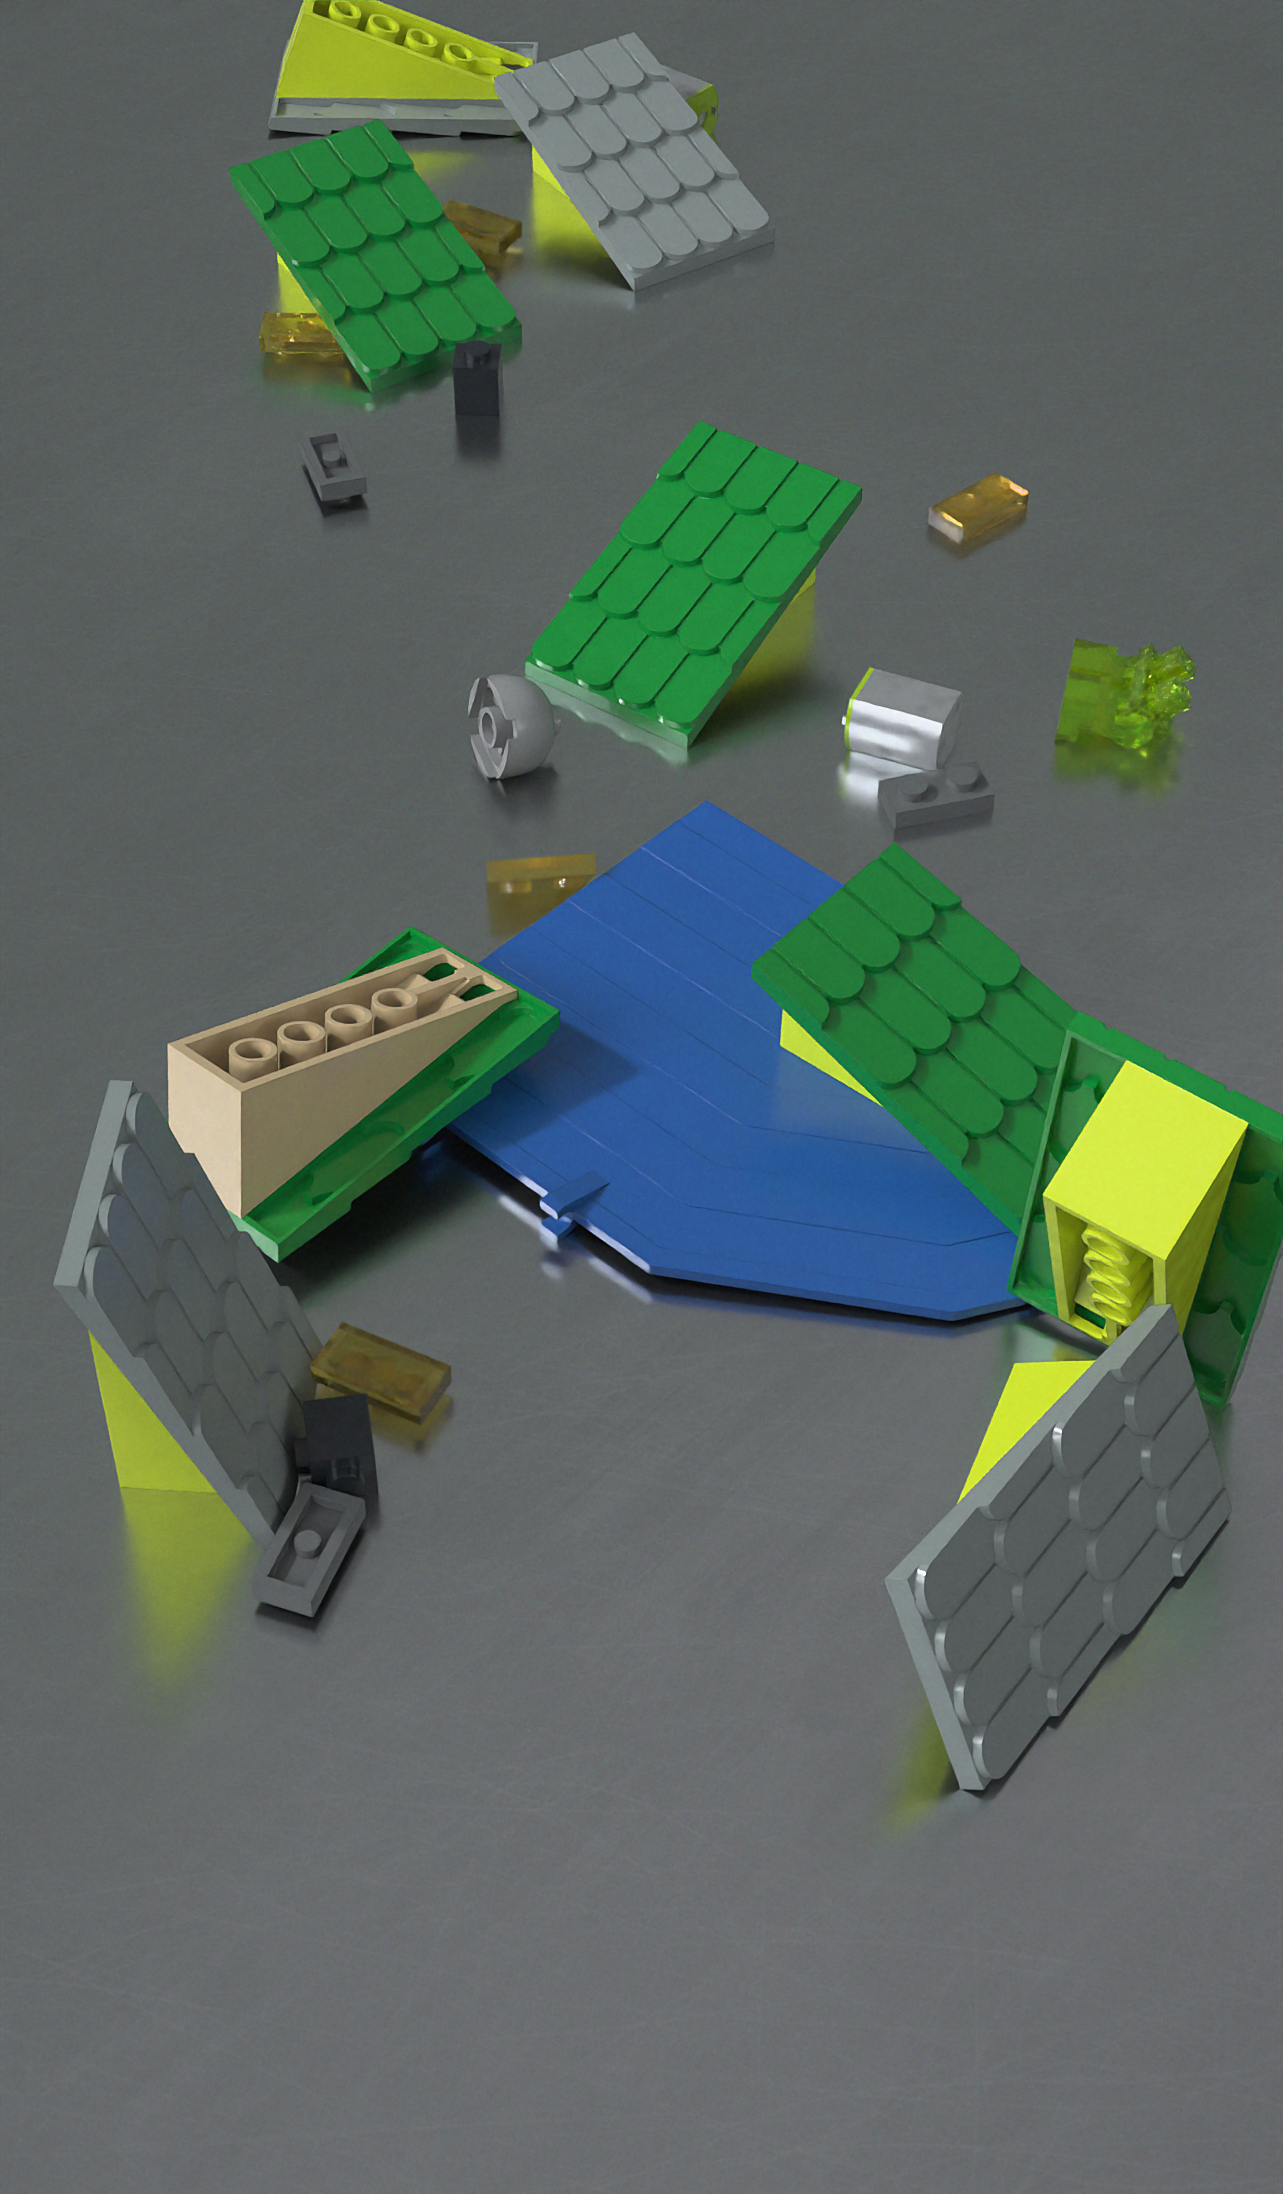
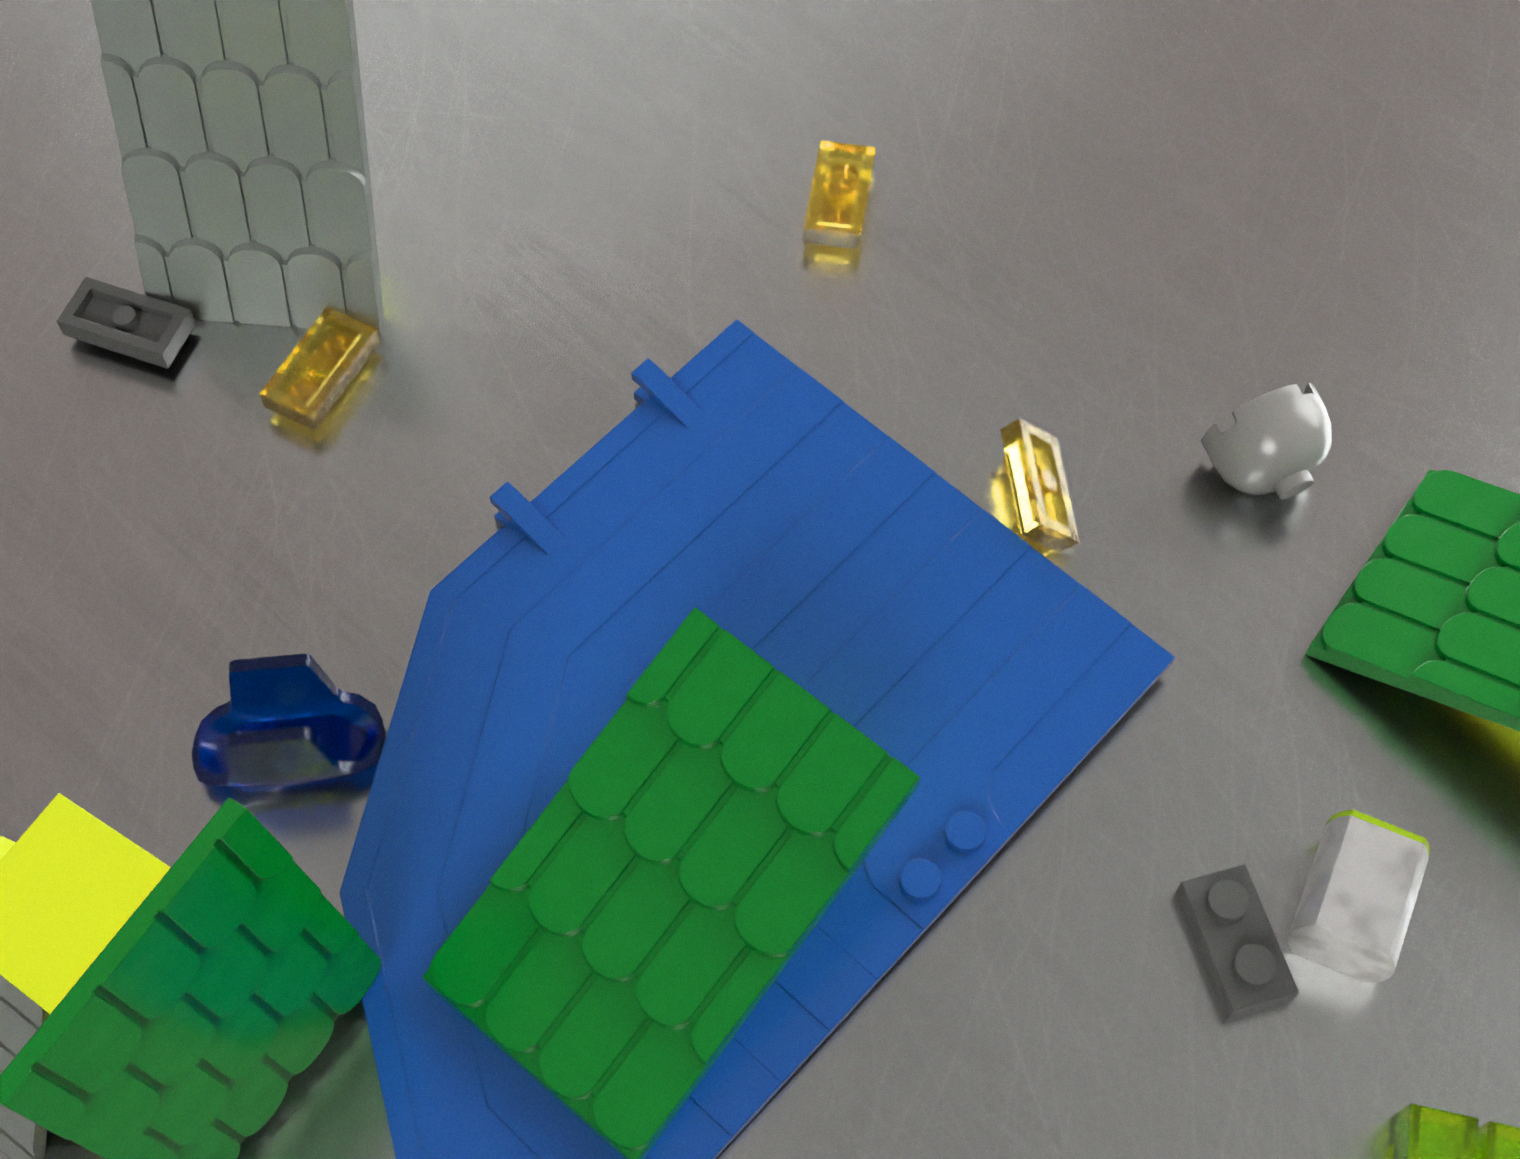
camera: 90 degrees right, 15 degrees up
tan piece [166,926,560,1262] -> none
black brick [294,1393,379,1497] -> none
none -> clear blue piece [192,654,385,788]
none -> clear yellow plate [803,140,876,250]

